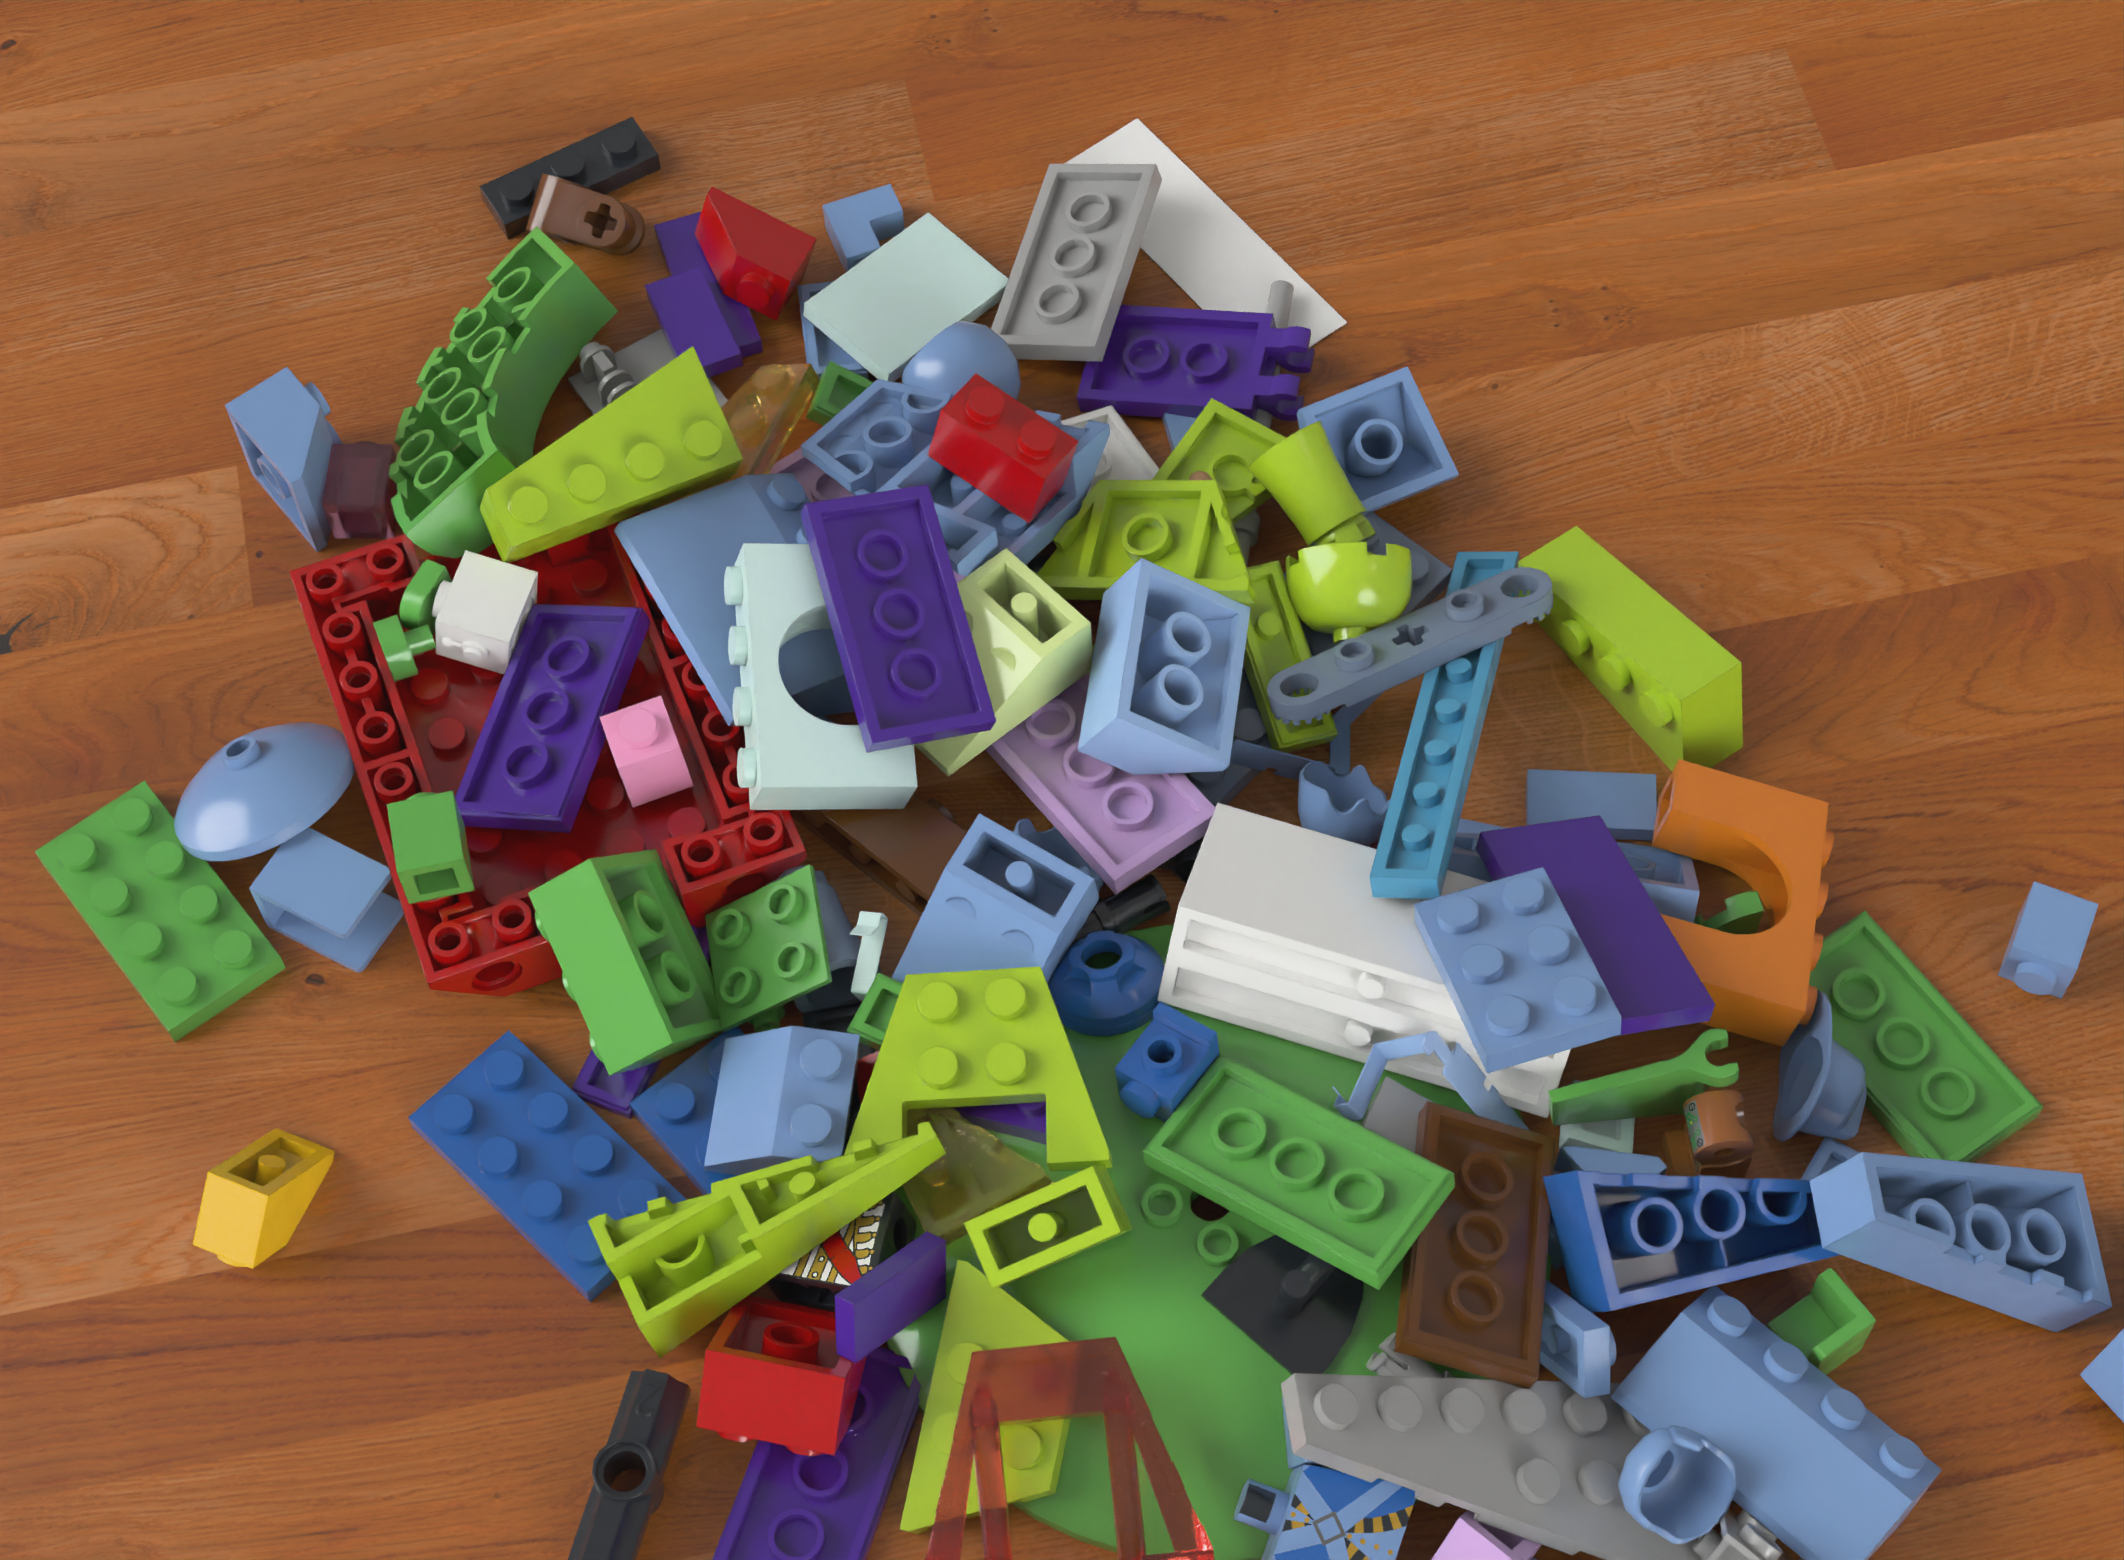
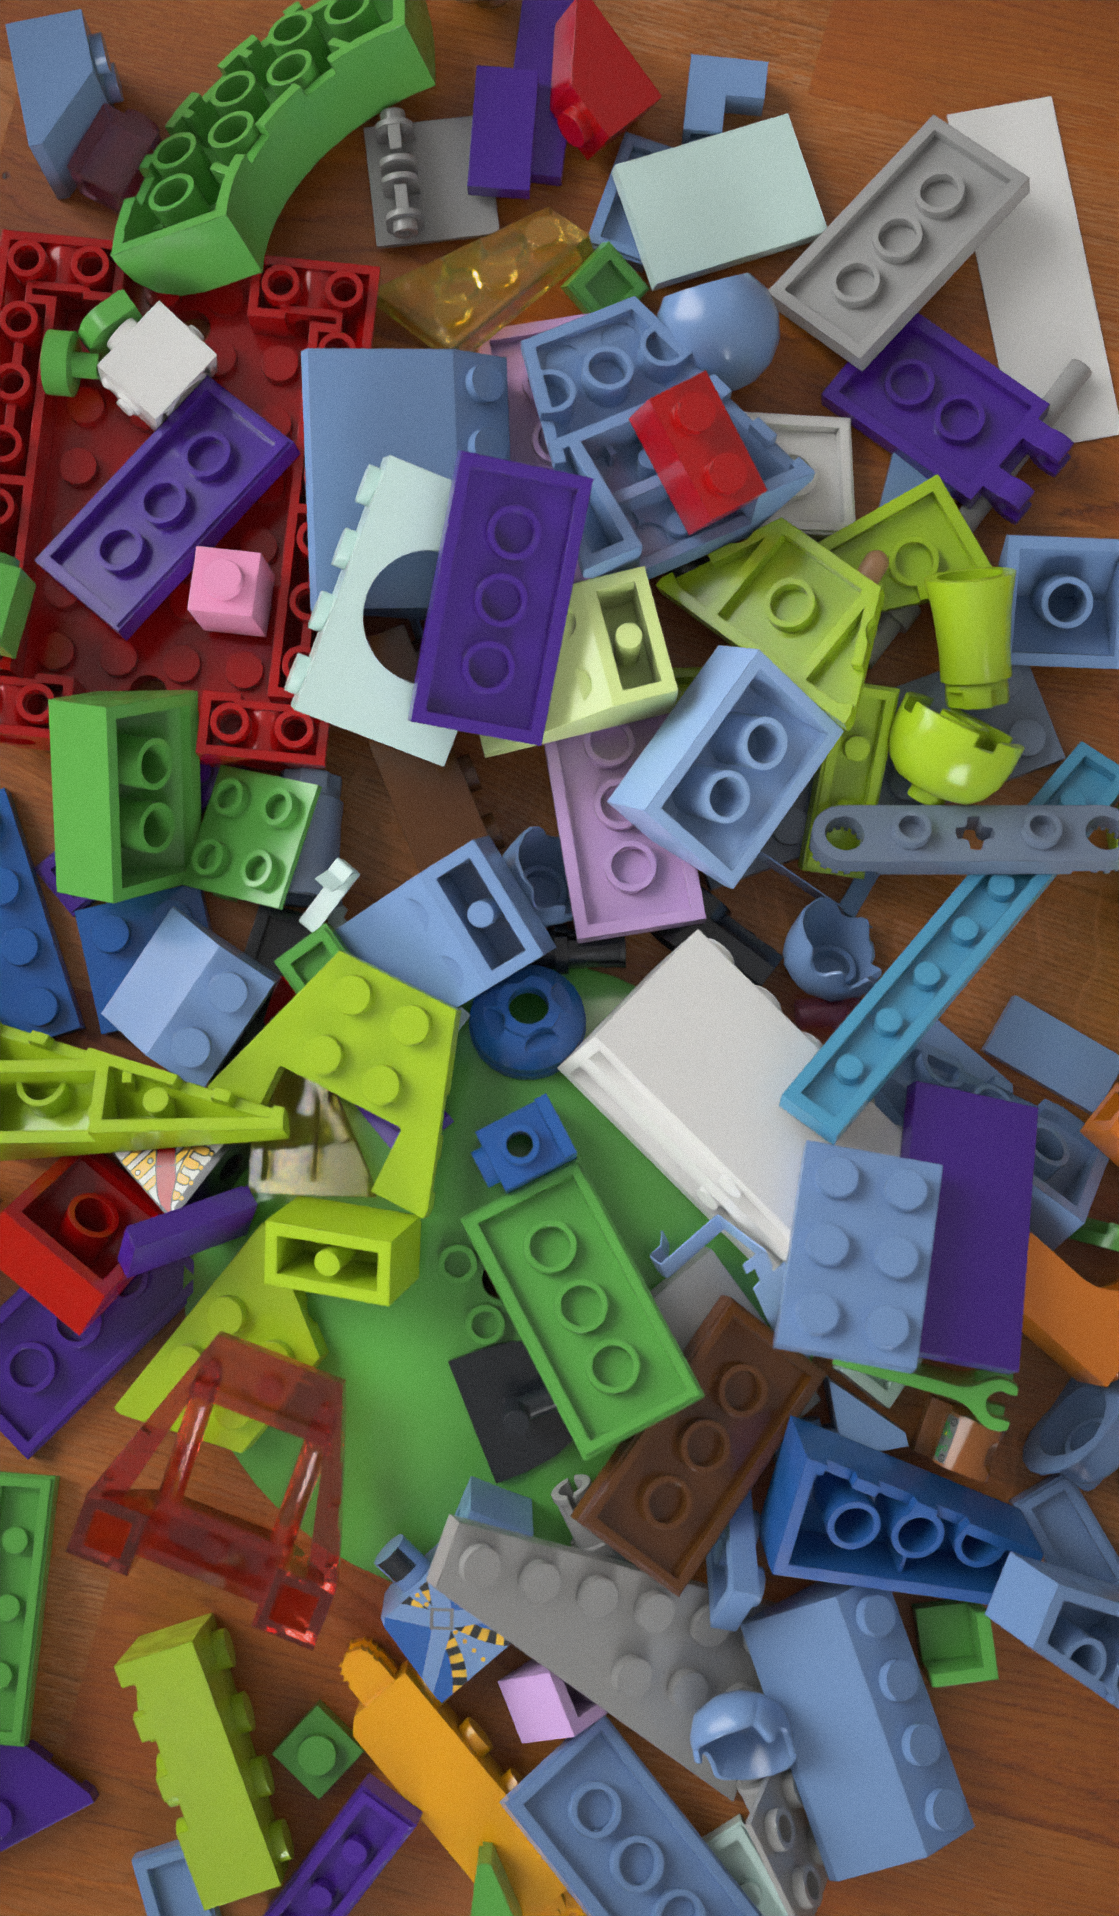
camera: 25 degrees right, 25 degrees up
lime wedge [479,346,743,563] -> none

